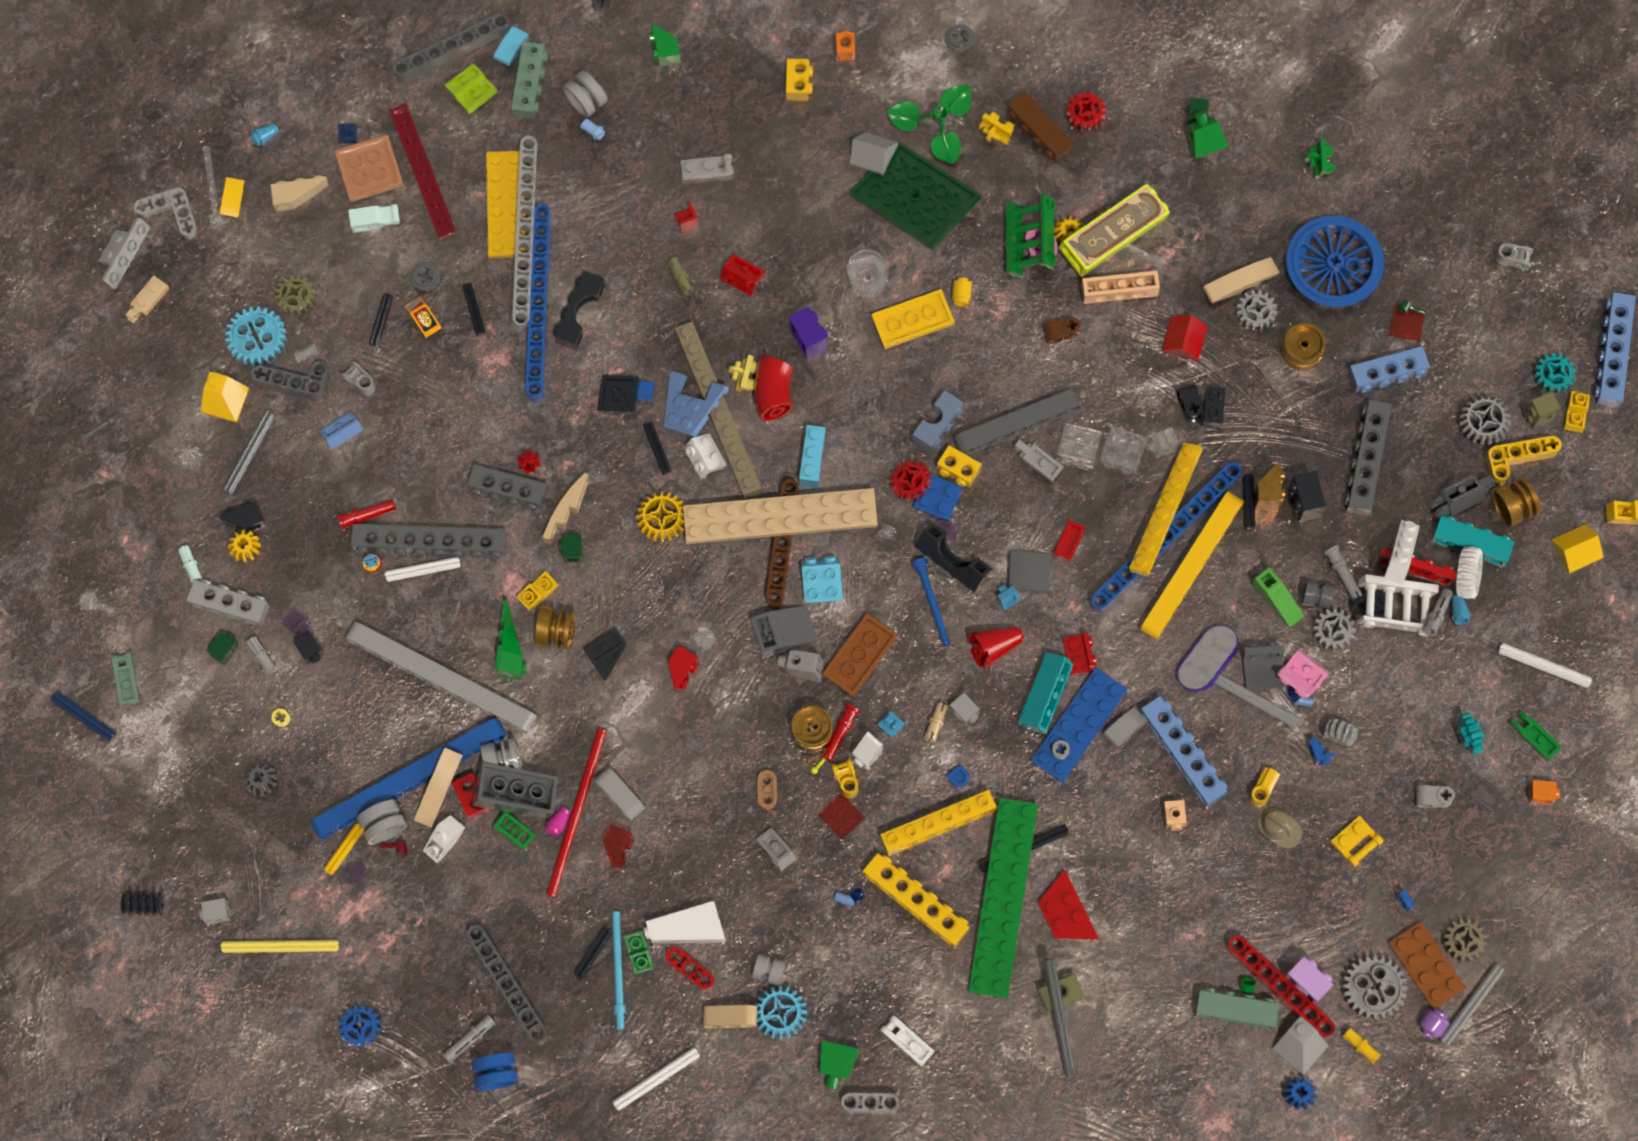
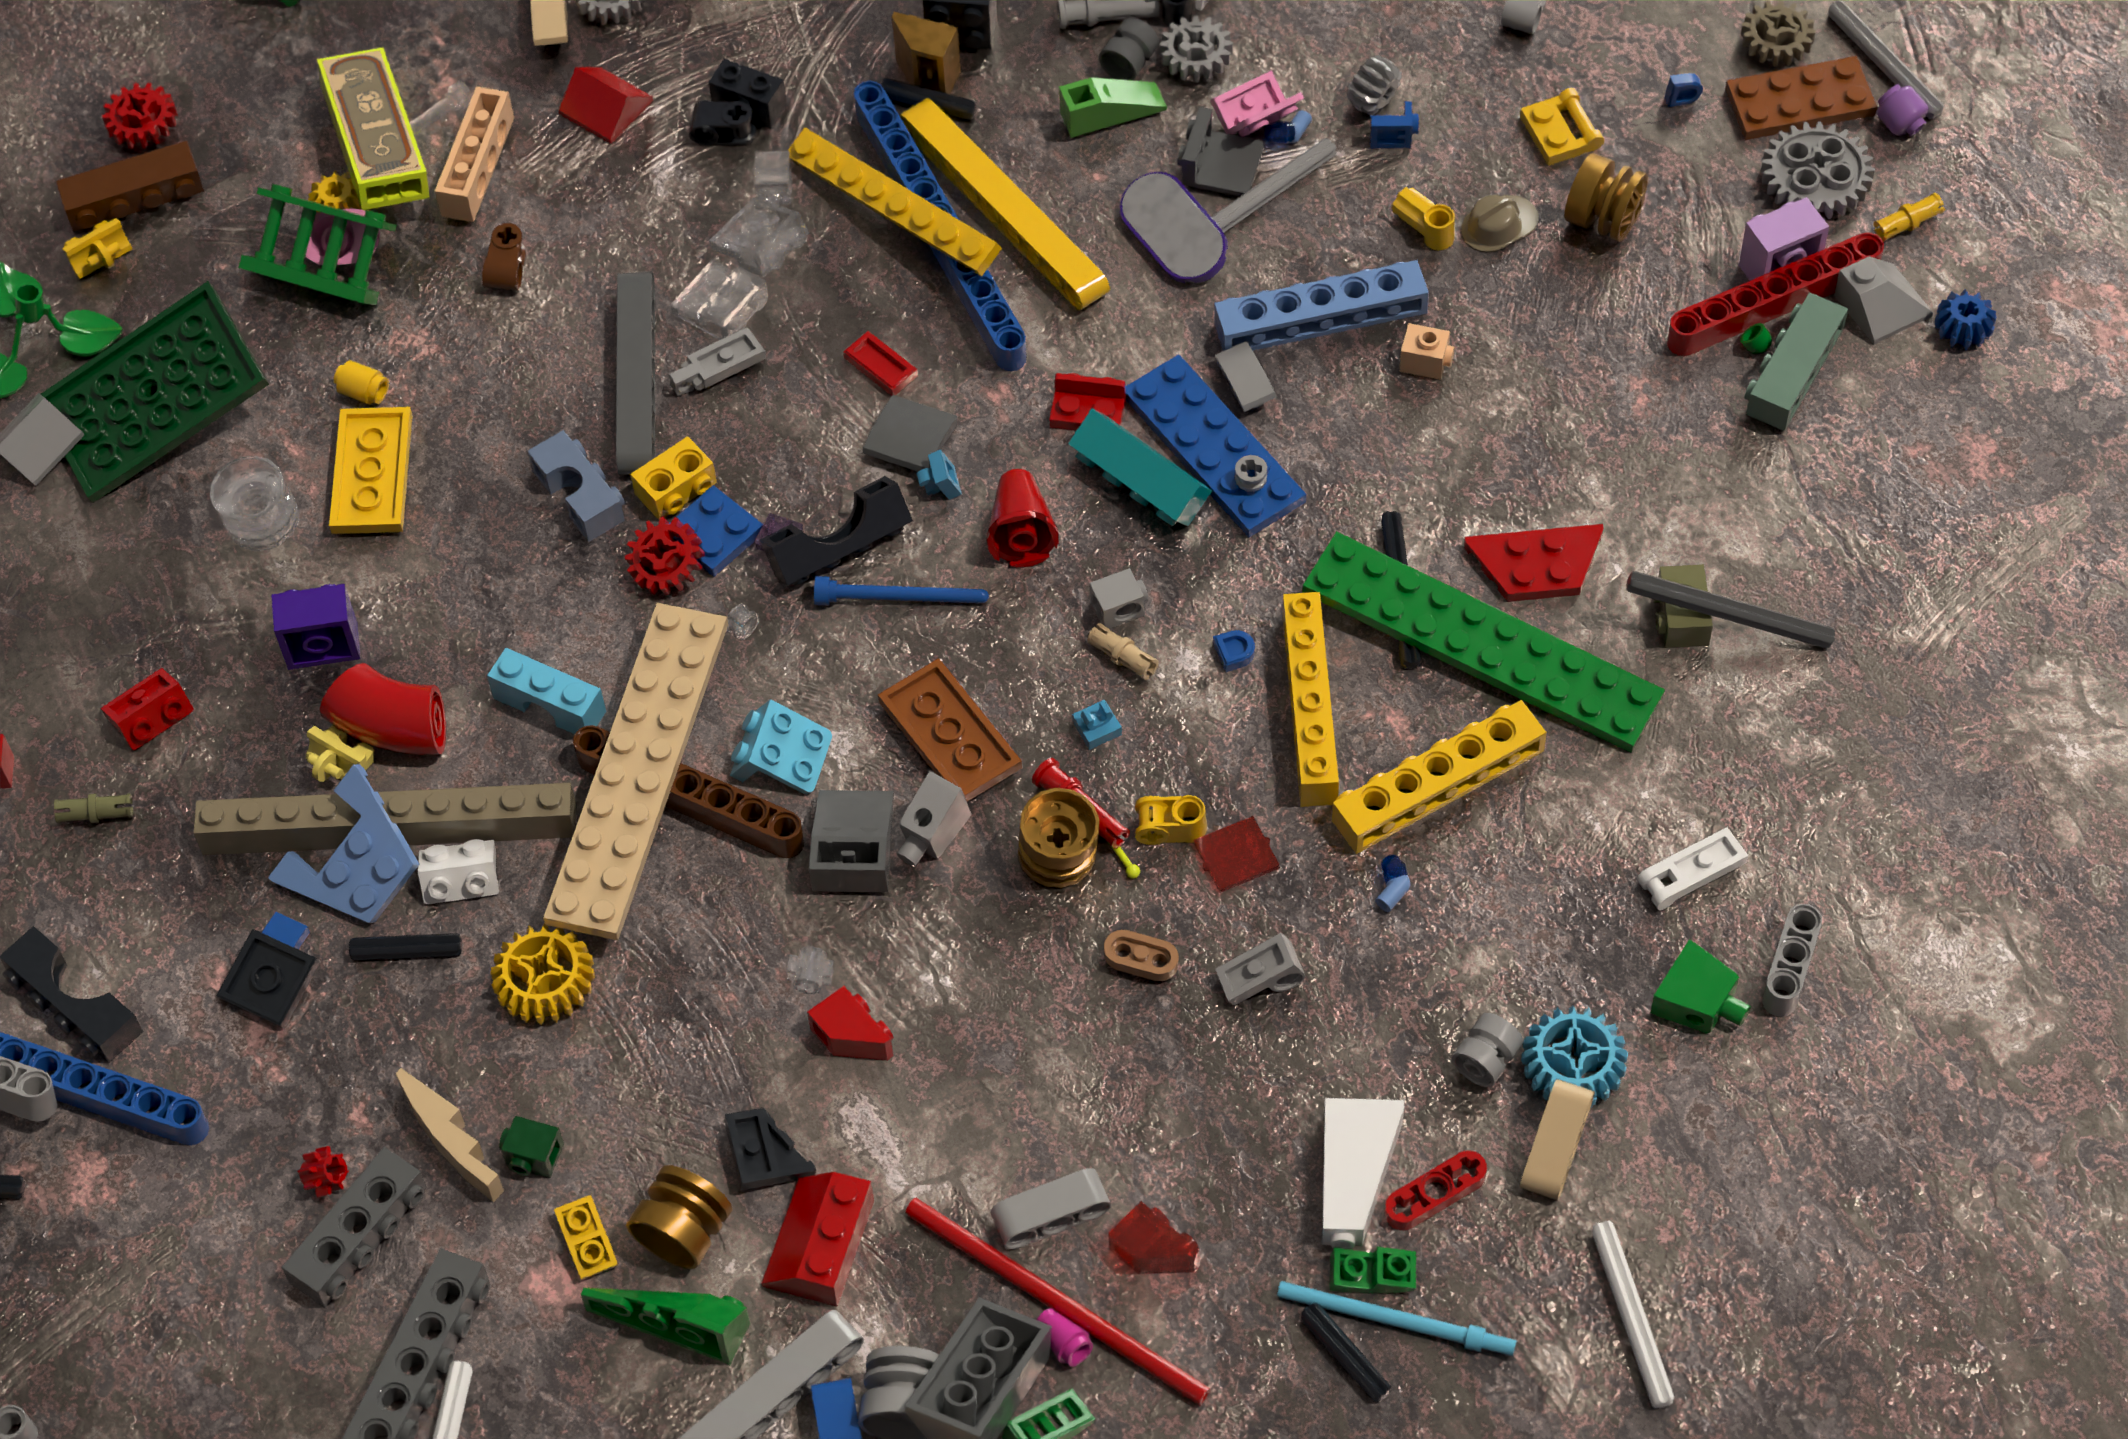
camera: 70 degrees left, 15 degrees down
white slope [852,732,883,770] -> none
none -> red slope [761,1171,874,1307]
none -> pearl gold wheel [1564,153,1649,242]

